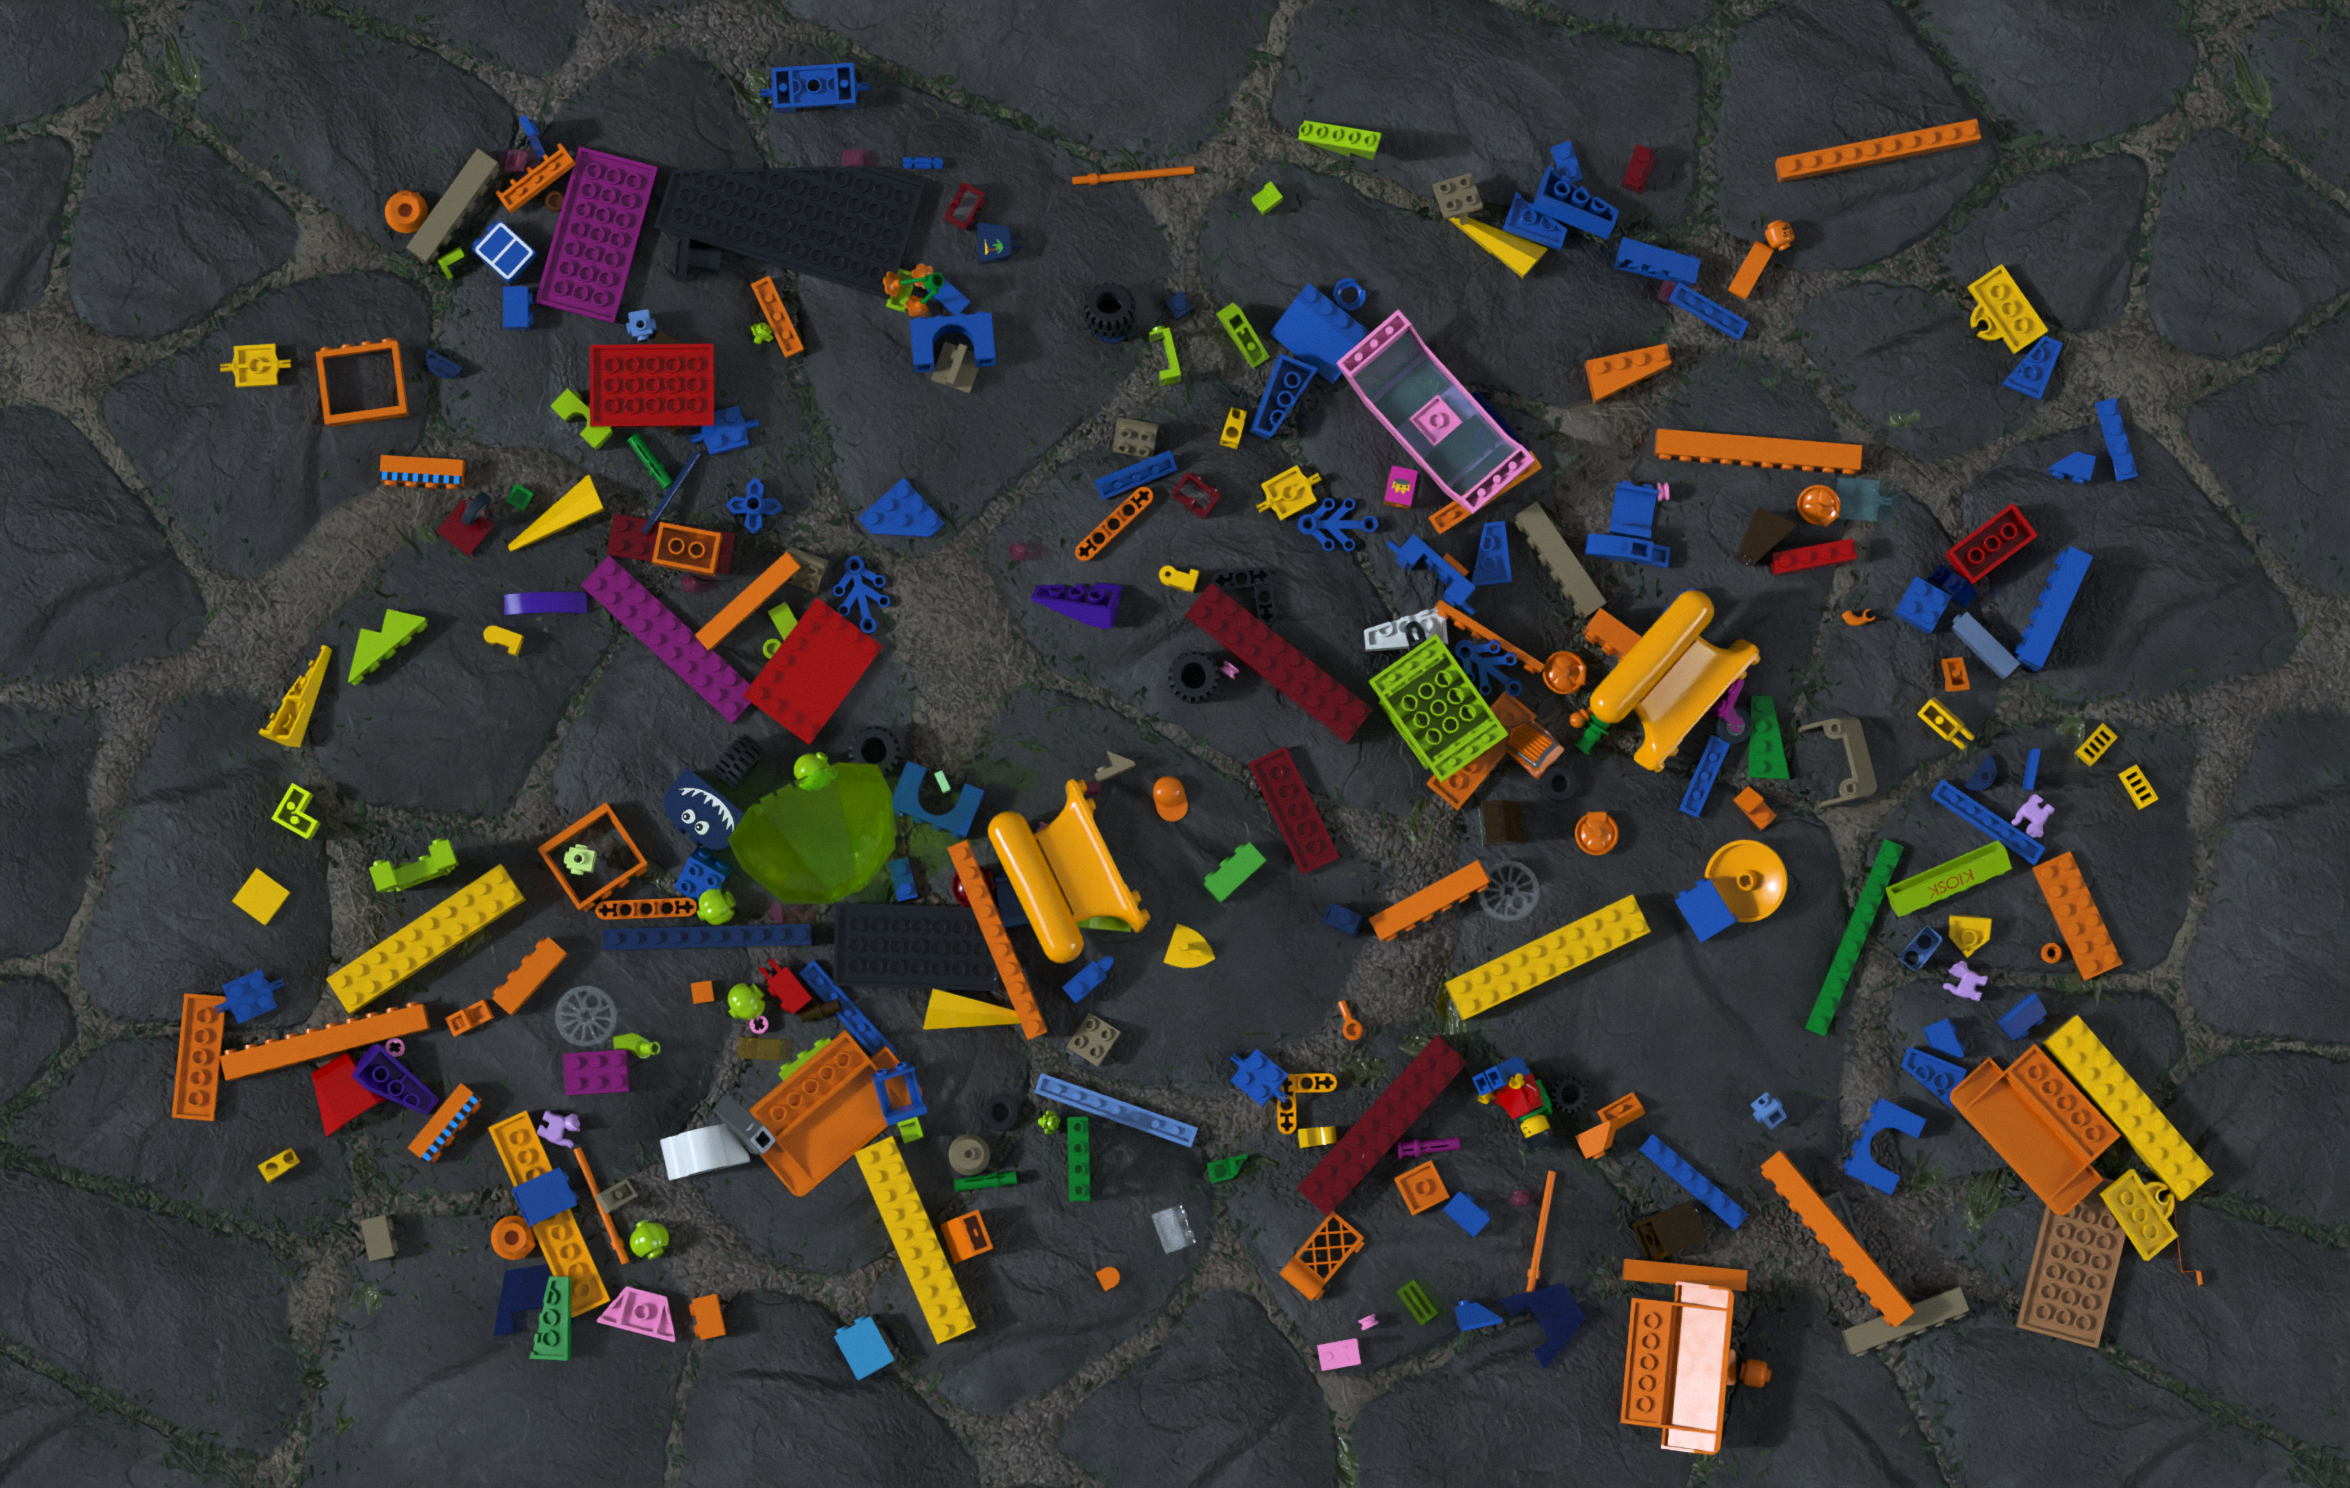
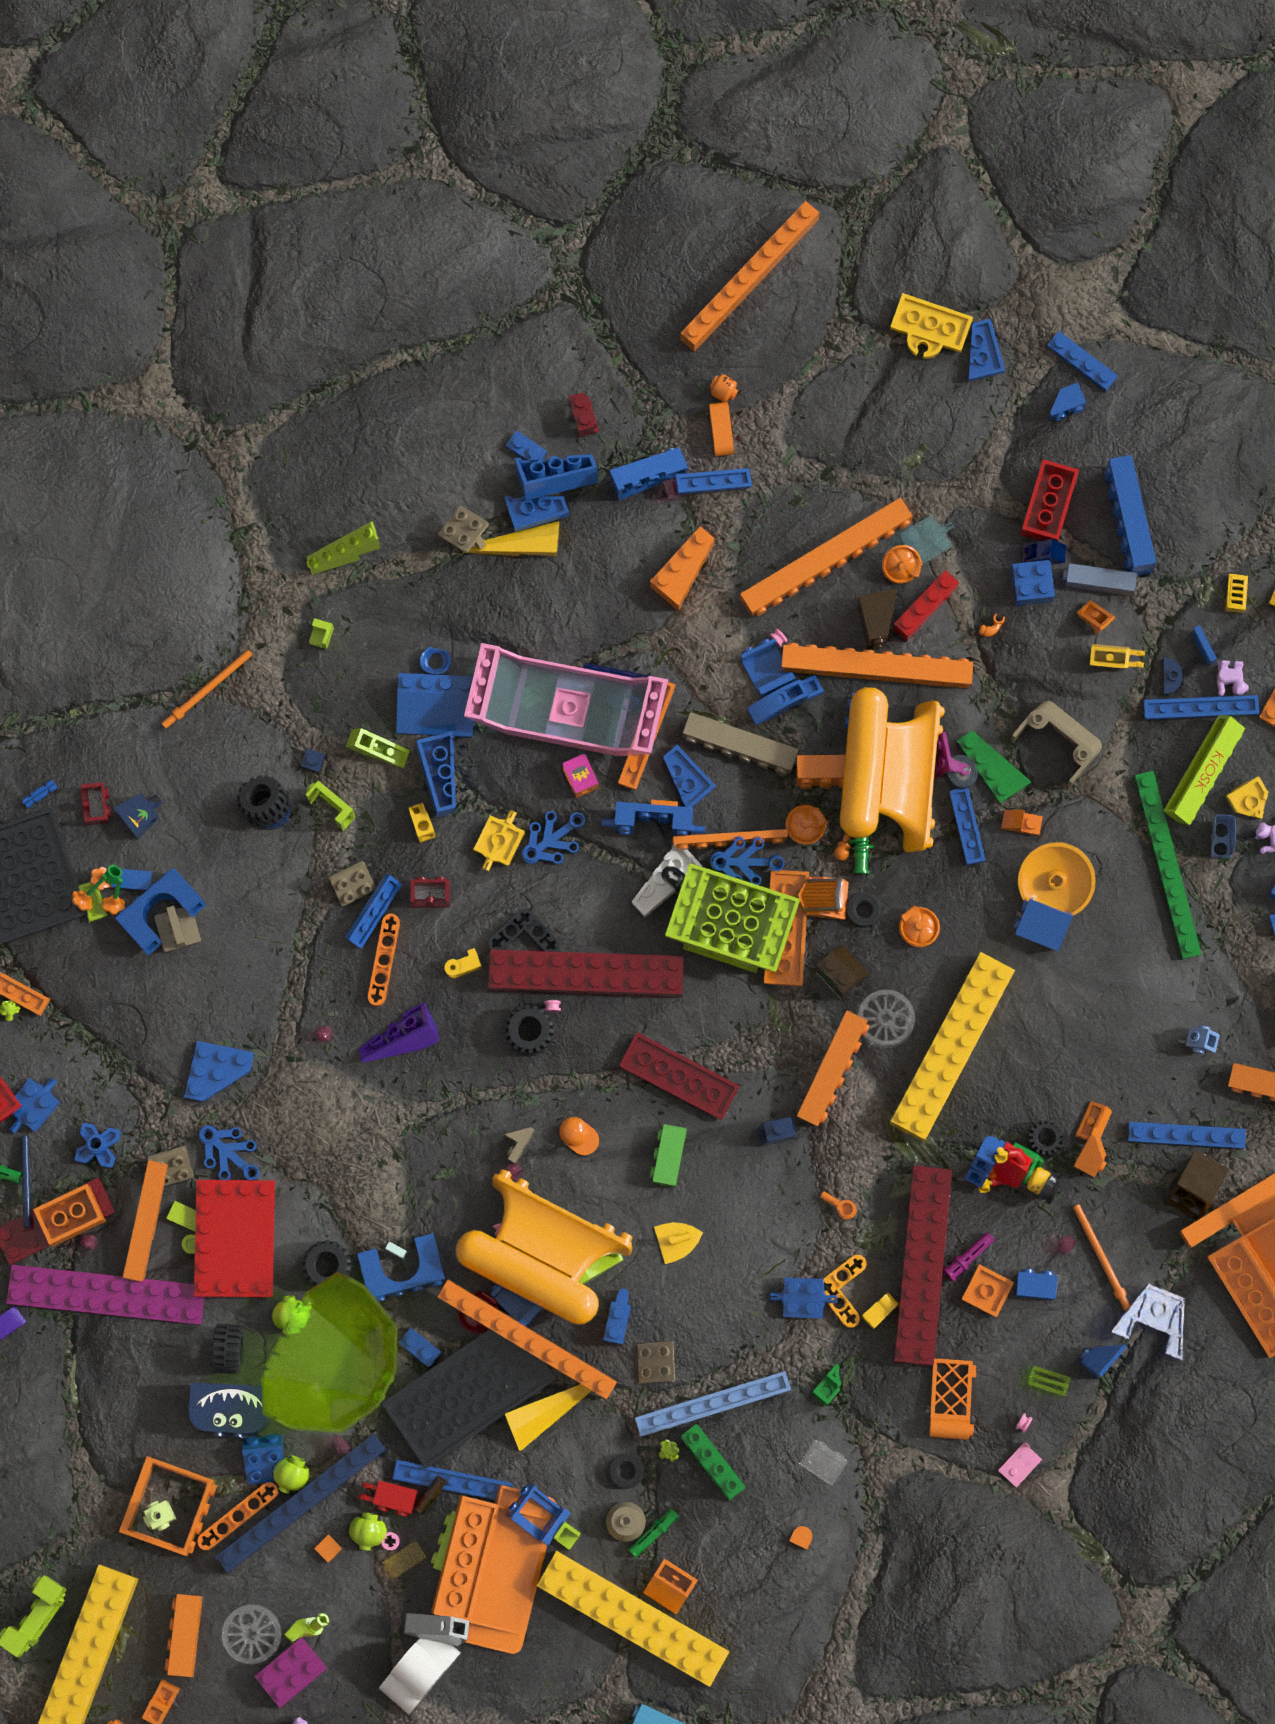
camera: 30 degrees left, 5 degrees down
none -> orange brick [781,643,973,689]

